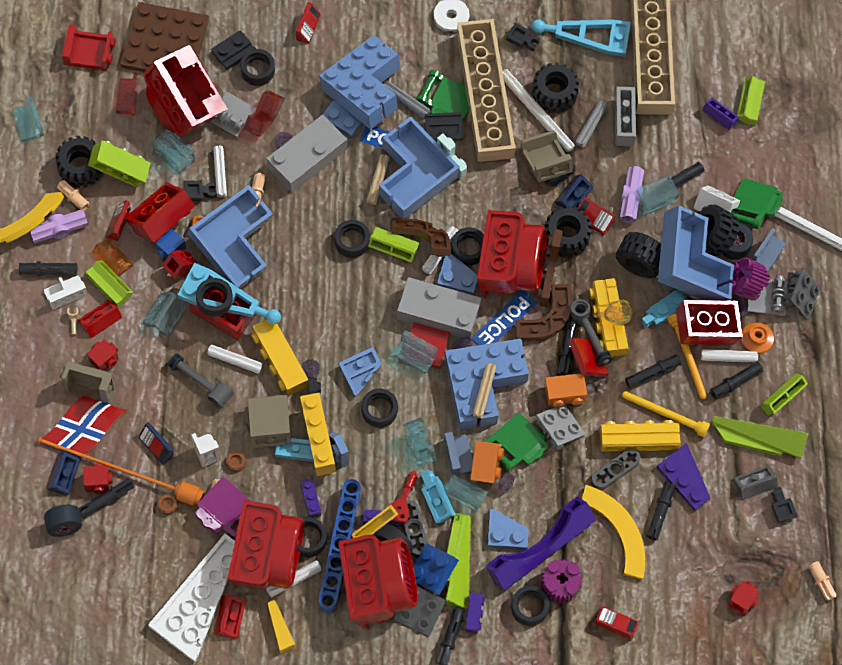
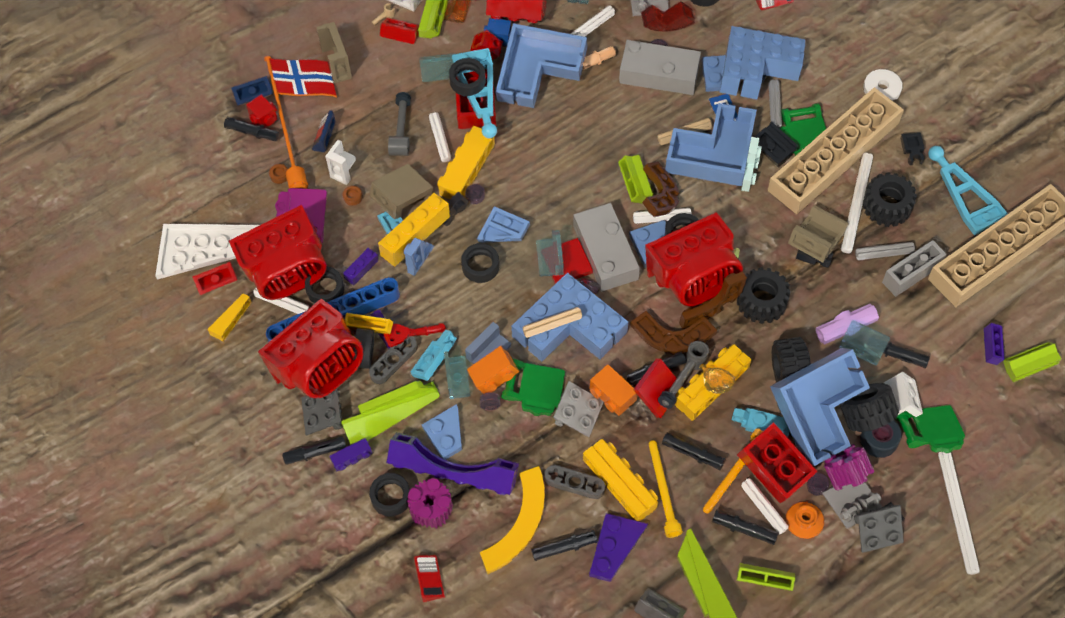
camera: 60 degrees right, 5 degrees down
black wheel [44,504,82,537] -> none
red brick [87,339,119,371] -> none
black plate [183,180,216,201] -> none
black tyre [334,220,370,258] -> none
clear light blue brick [403,418,437,467] -> none
blue plate [413,543,459,595] -> none
blue sticker [471,290,537,345] -> none
dark blue slope [554,174,594,209] -> none
slope [577,197,615,235] -> none
sand blue panel [752,228,786,273] -> none

